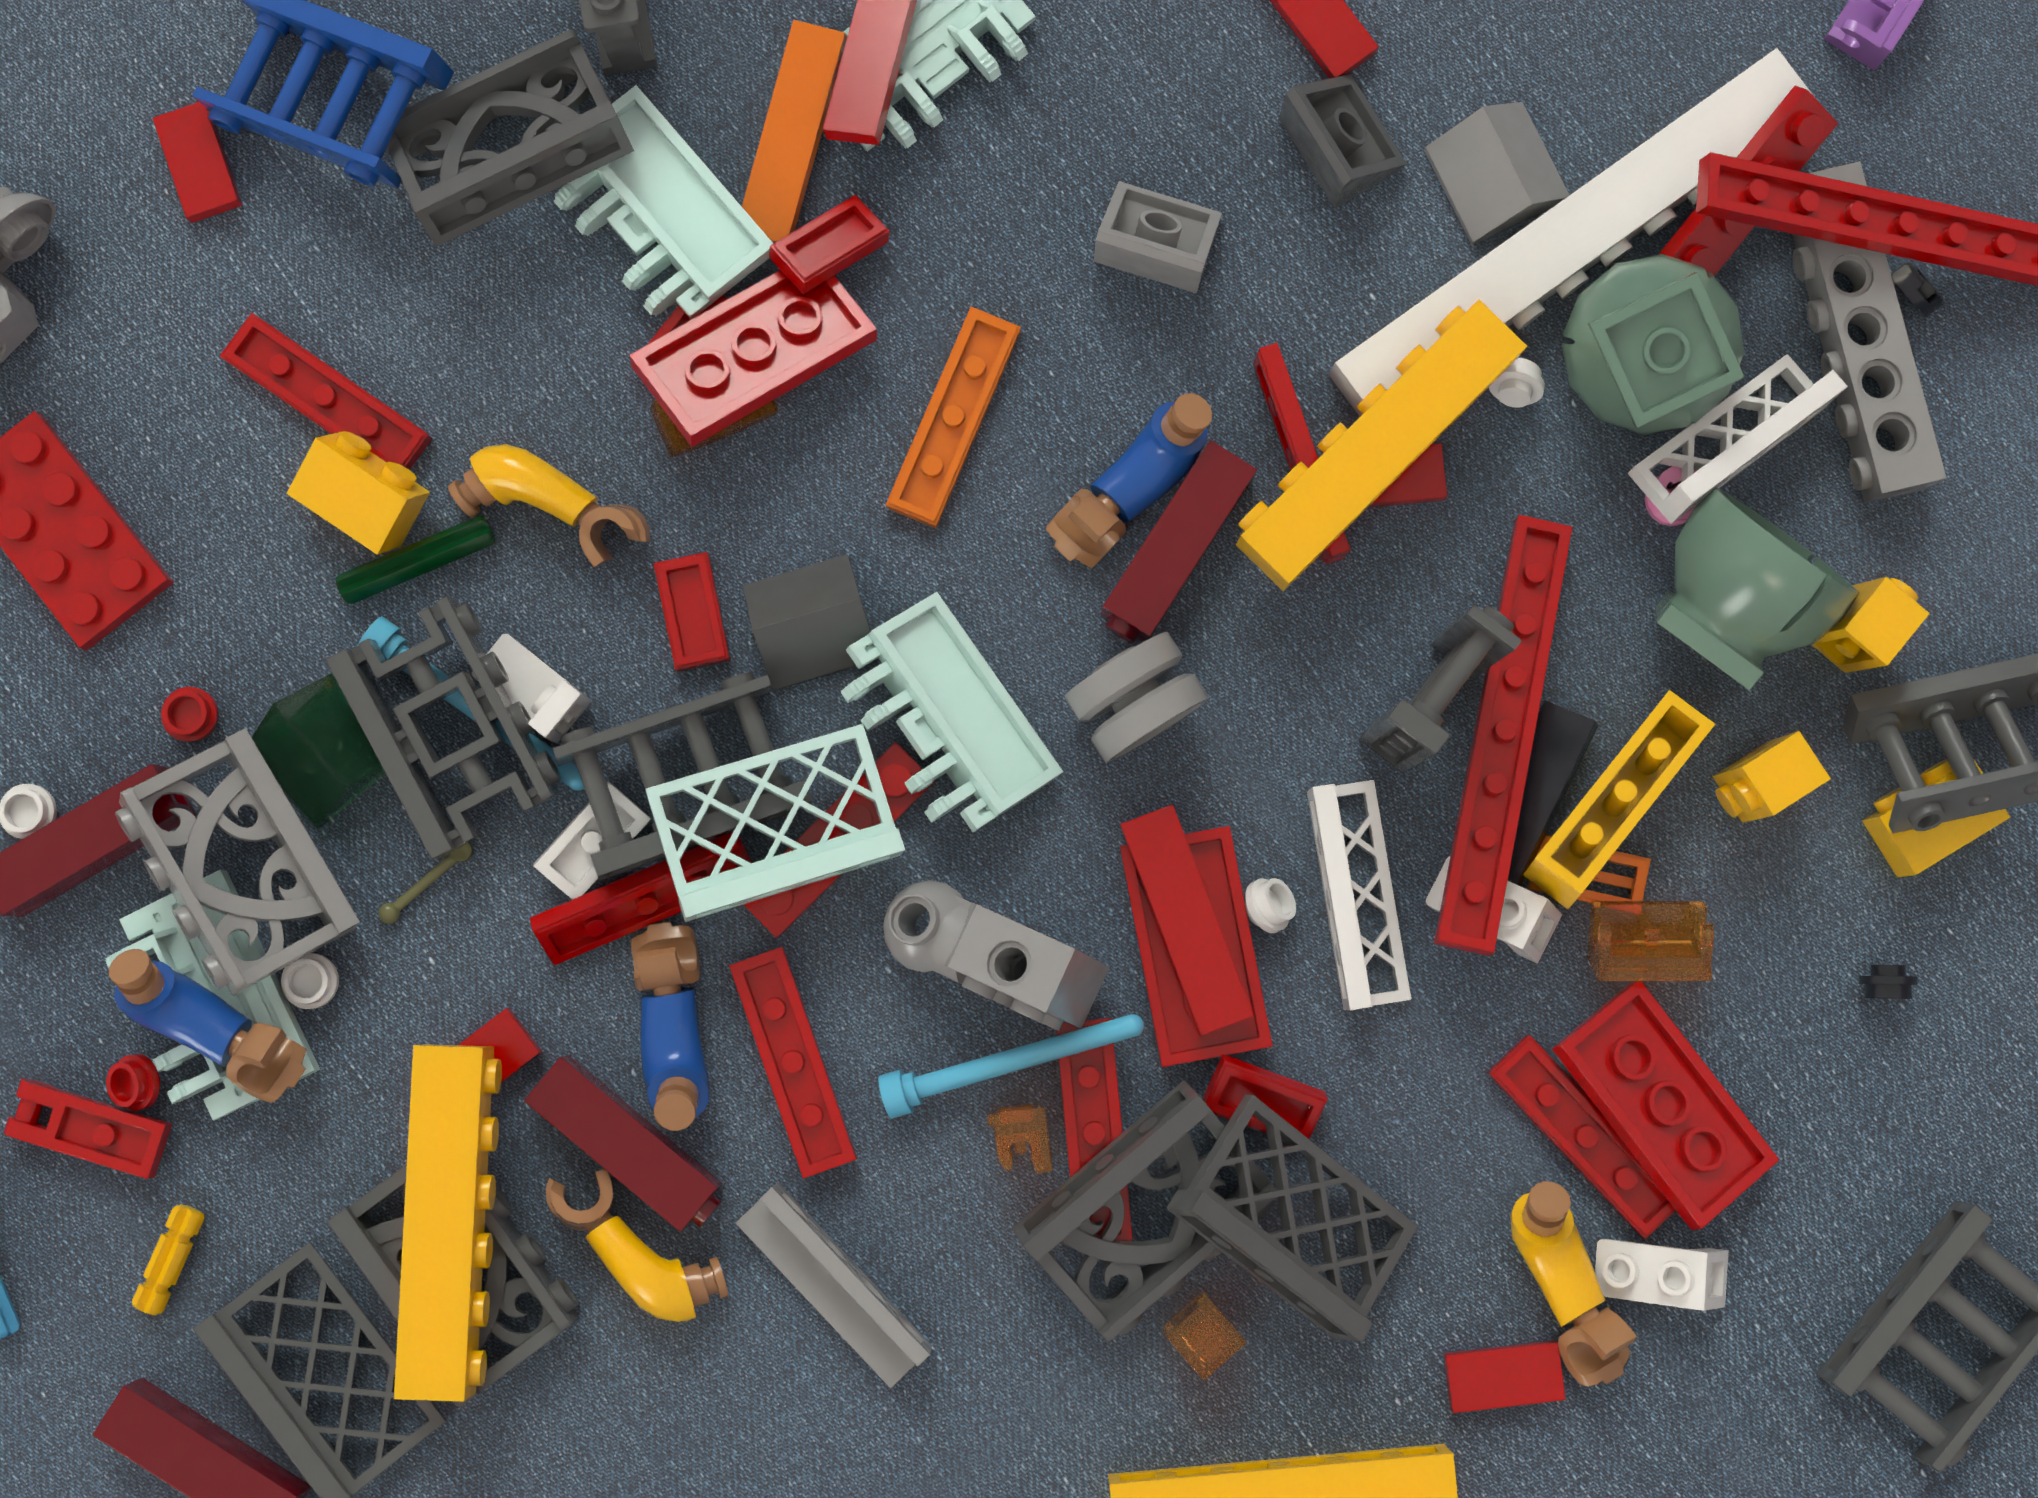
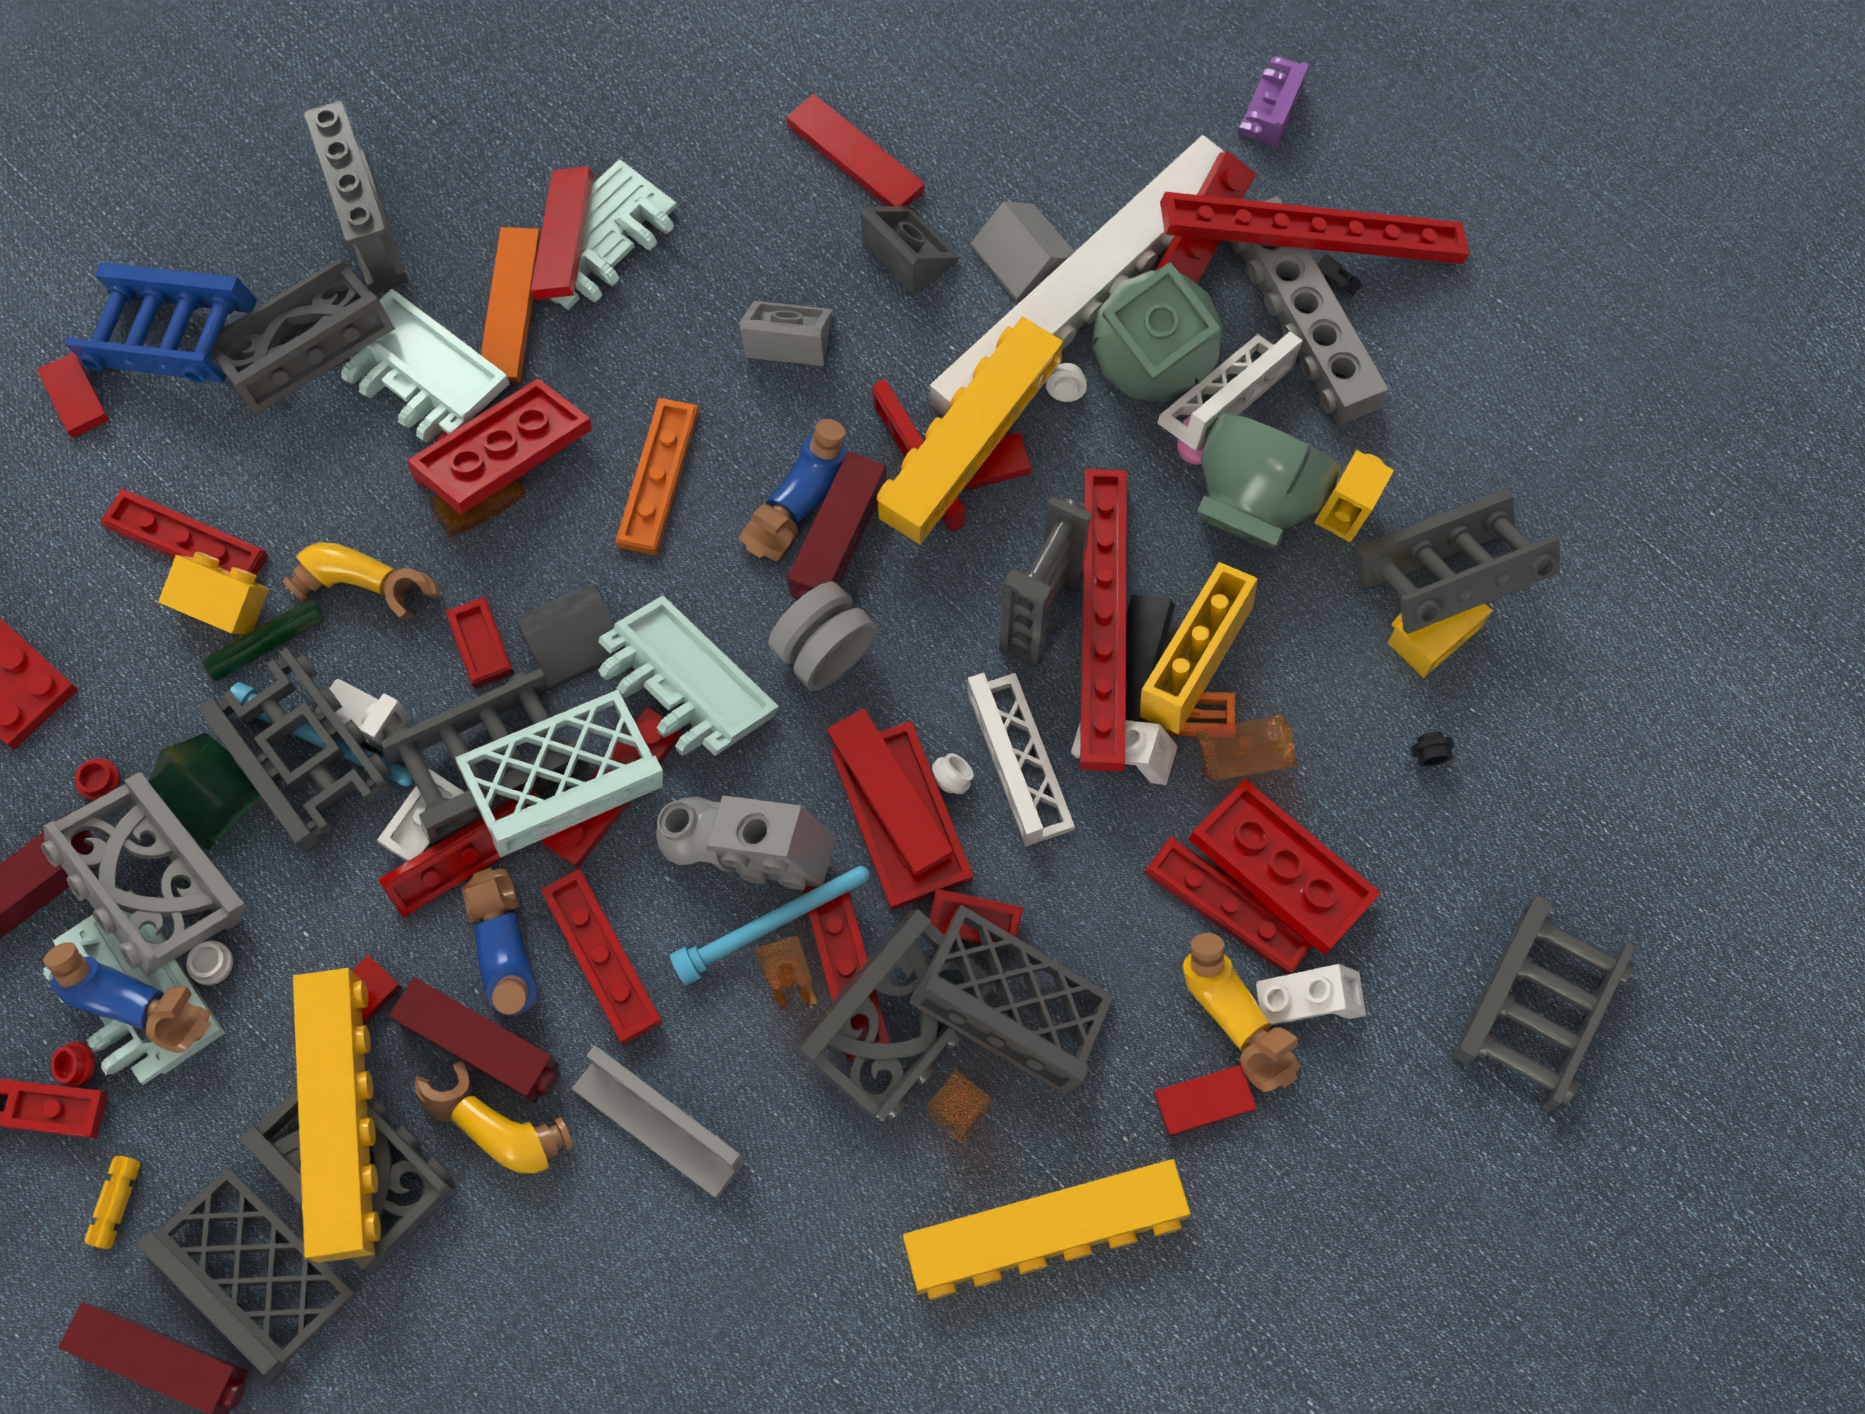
camera: 10 degrees left, 15 degrees down
olive hinge [378,842,474,924] -> none
red tile [769,195,890,294] -> none
yellow brick [1712,731,1831,823] -> none

